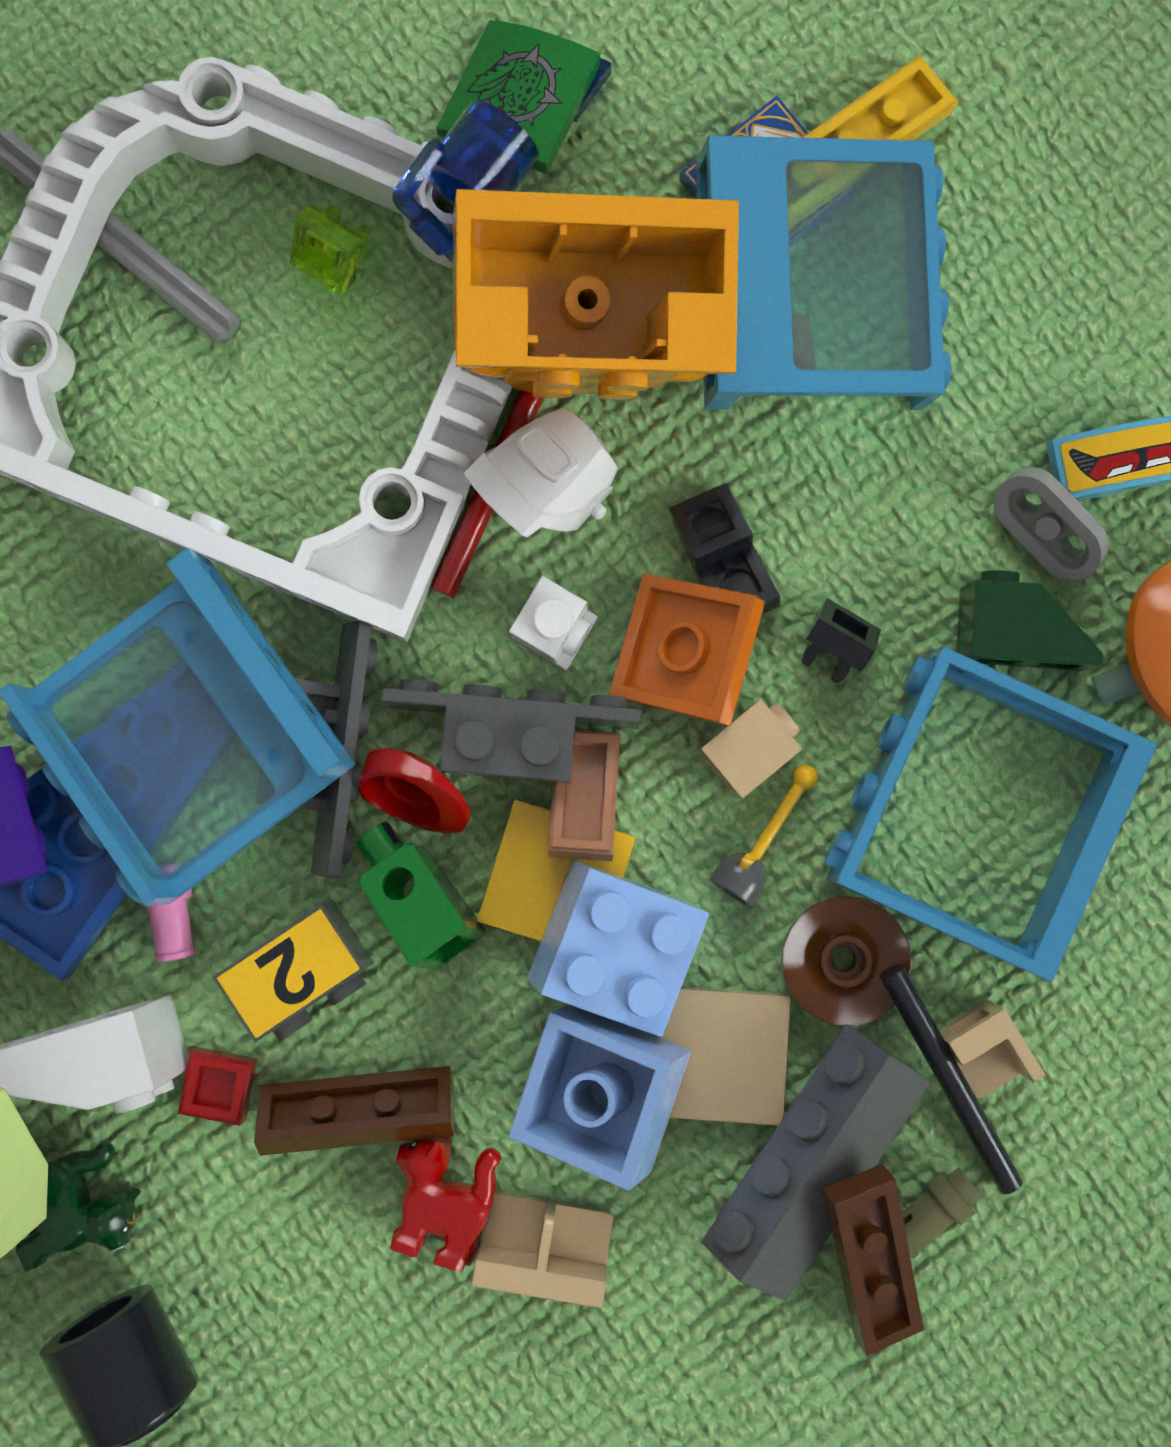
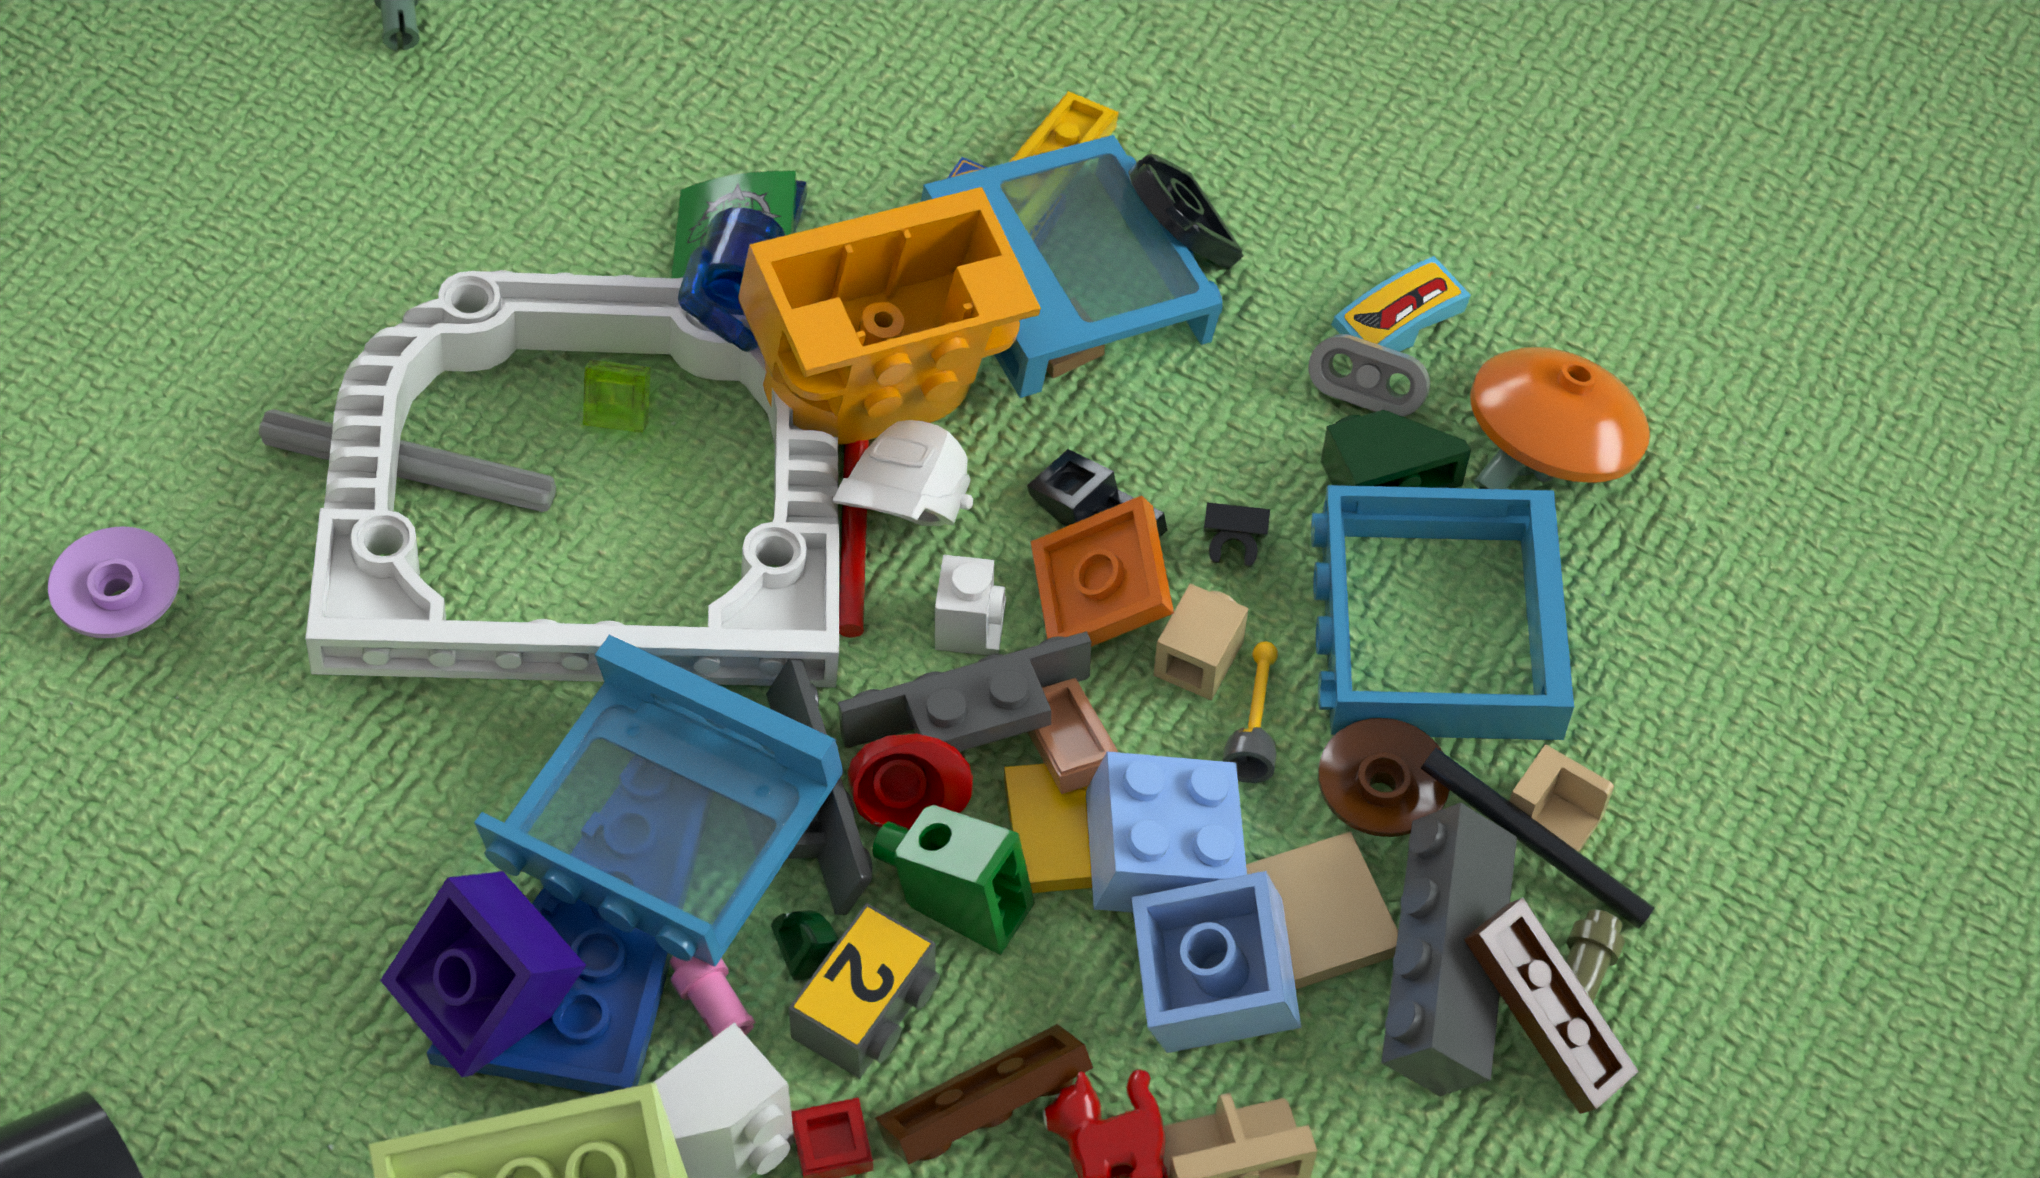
camera: 30 degrees left, 30 degrees down
none -> dark green tile [771,910,839,981]
none -> black tile [1129,154,1244,269]

